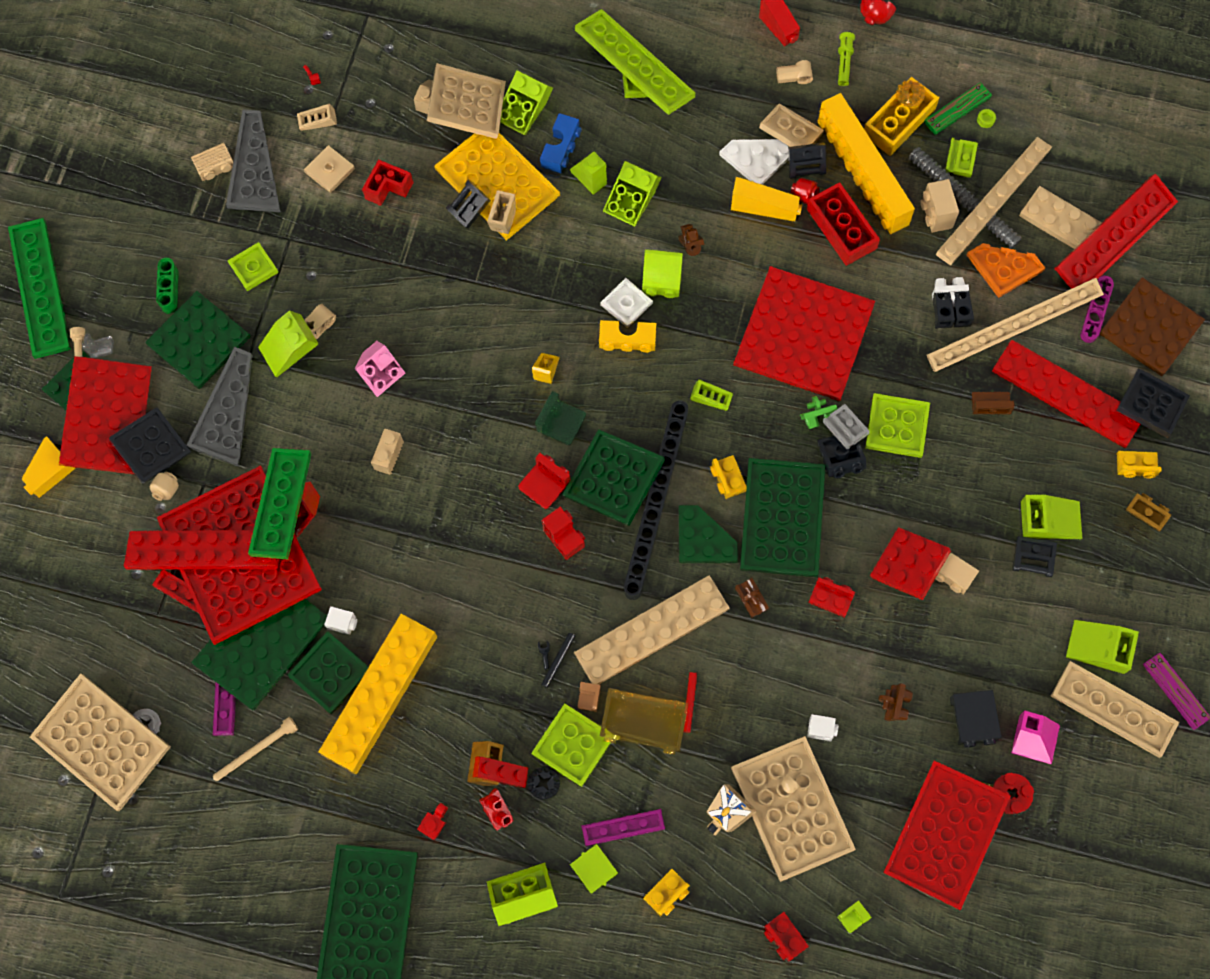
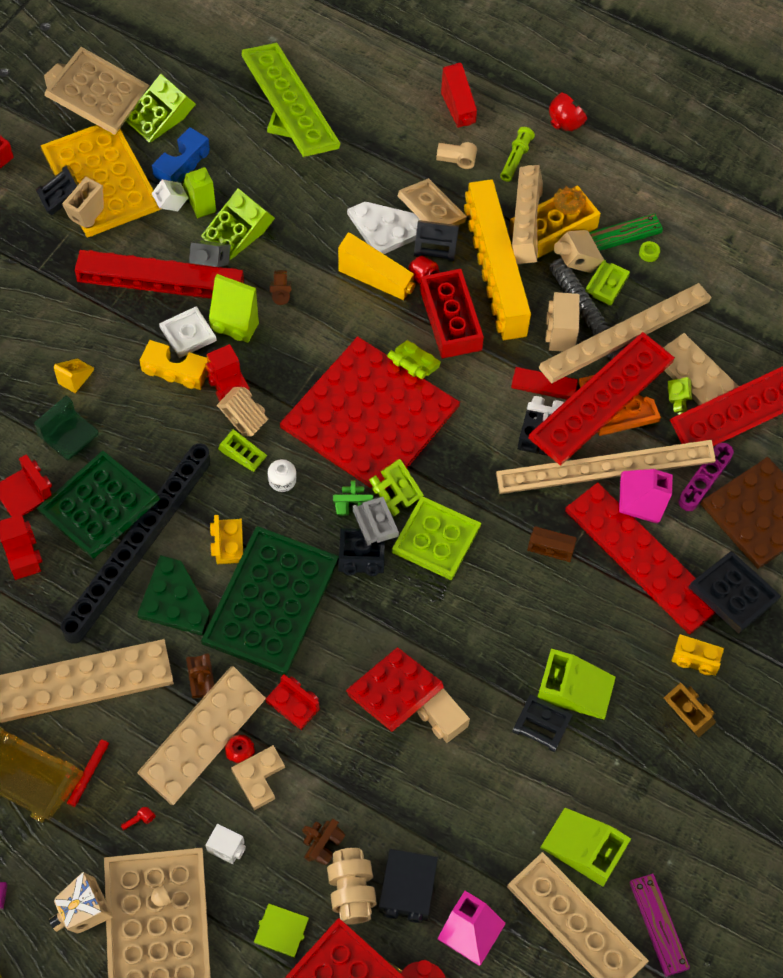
camera: 10 degrees right, 10 degrees down
none -> red brick [75,250,244,299]
none -> red hand [121,807,156,830]
none -> tan plate [137,666,266,805]
none -> white brick [152,179,189,212]
none -> dark grey torso [189,239,231,267]
none -> red brick [205,344,250,401]
none -> tan brick [217,387,268,436]
none -> red plate [225,735,255,764]
none -> tan plate [231,745,285,811]
none -> lime piece [254,903,309,958]
none -> white head [268,459,297,492]
none -> tan piece [327,848,377,925]
none -> lime plate [369,459,424,516]
none -> lime plate [387,340,441,379]
none -> red tile [511,367,578,400]
none -> tan arch [512,165,543,264]
none -> red plate [528,332,675,466]
none -> tan torso [554,230,604,273]
none -> dark pink slope [619,469,673,523]
none -> lime plate [668,377,692,415]

